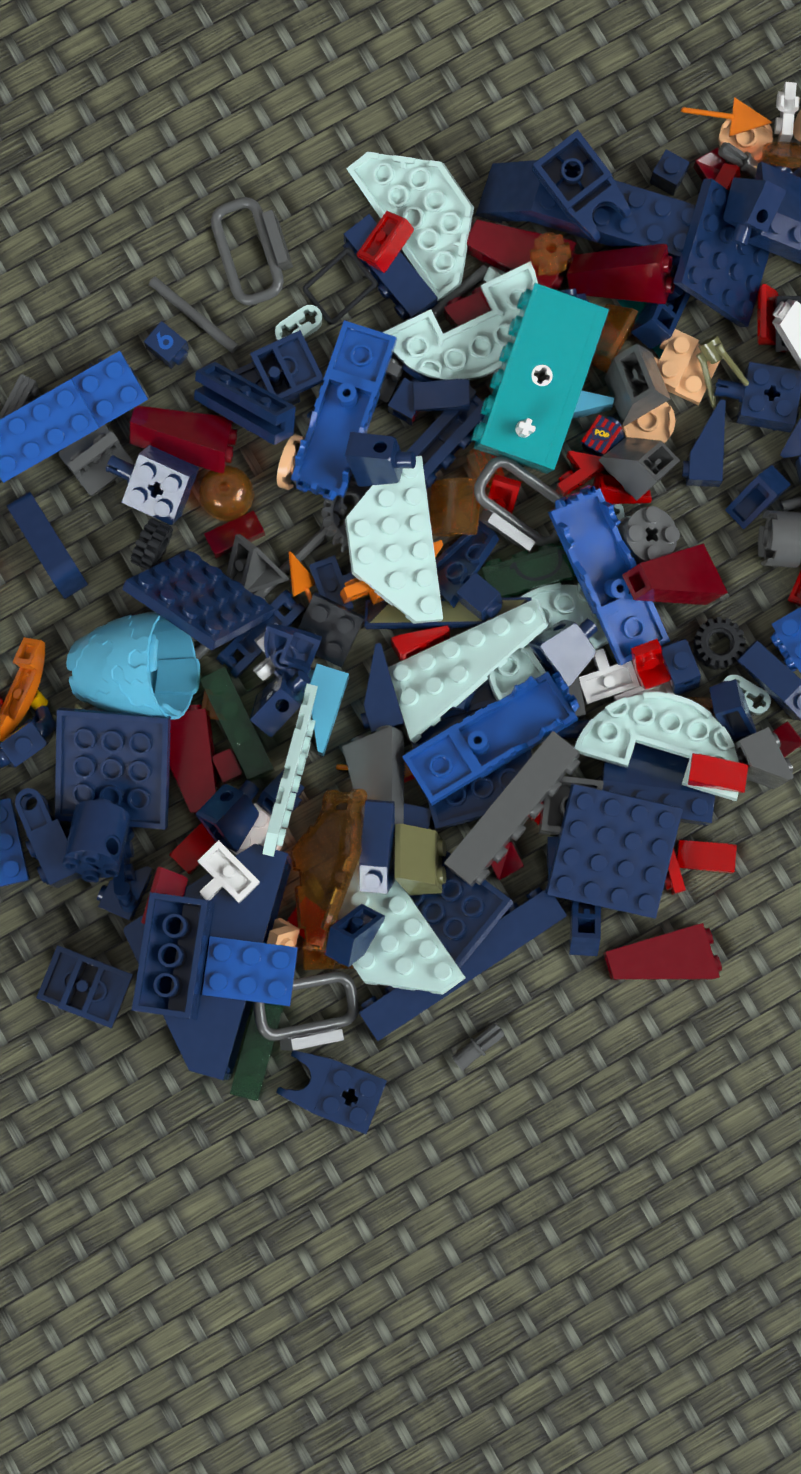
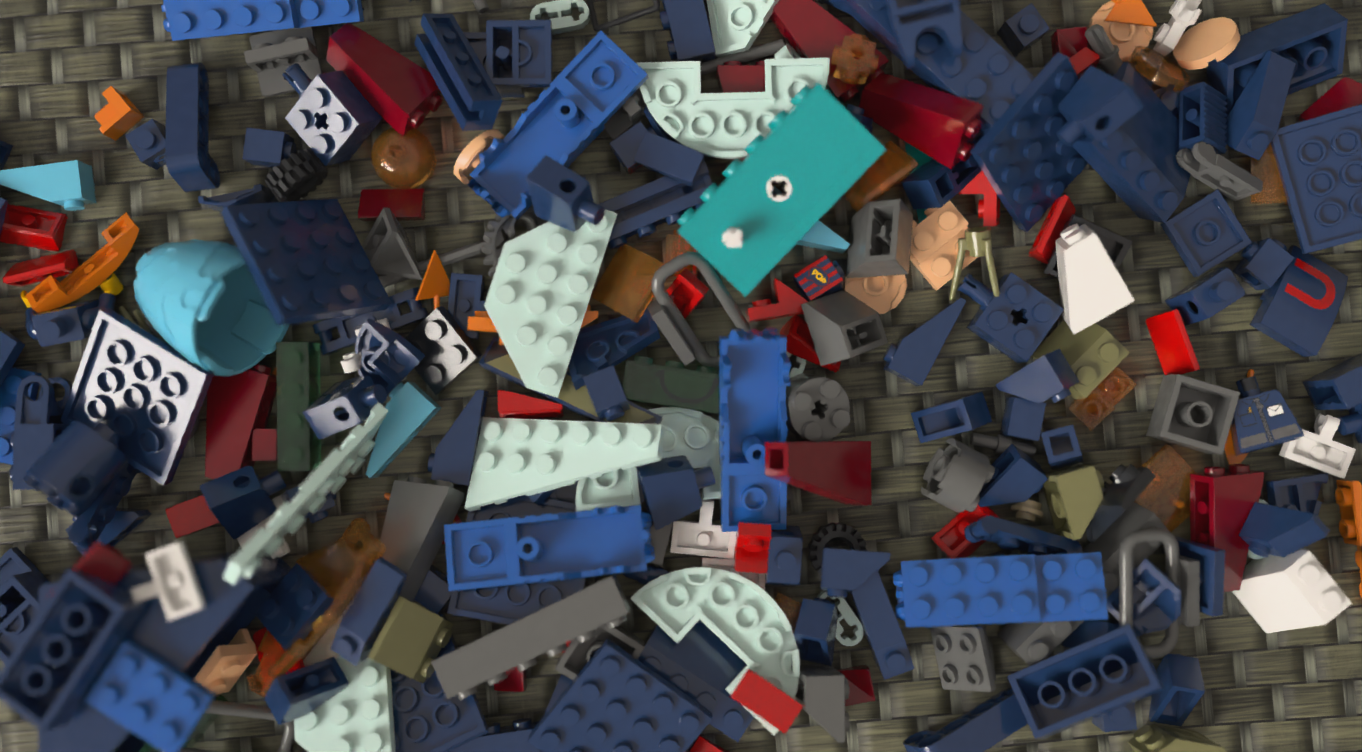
camera: 30 degrees right, 5 degrees up
none -> dark blue brick [125,119,166,170]
none -> dark blue slope [198,184,275,213]
none -> dark blue brick [242,128,296,168]
none -> dark blue plate [255,563,336,653]
none -> dark blue slope [820,548,890,598]
none -> red slope [958,171,1001,226]

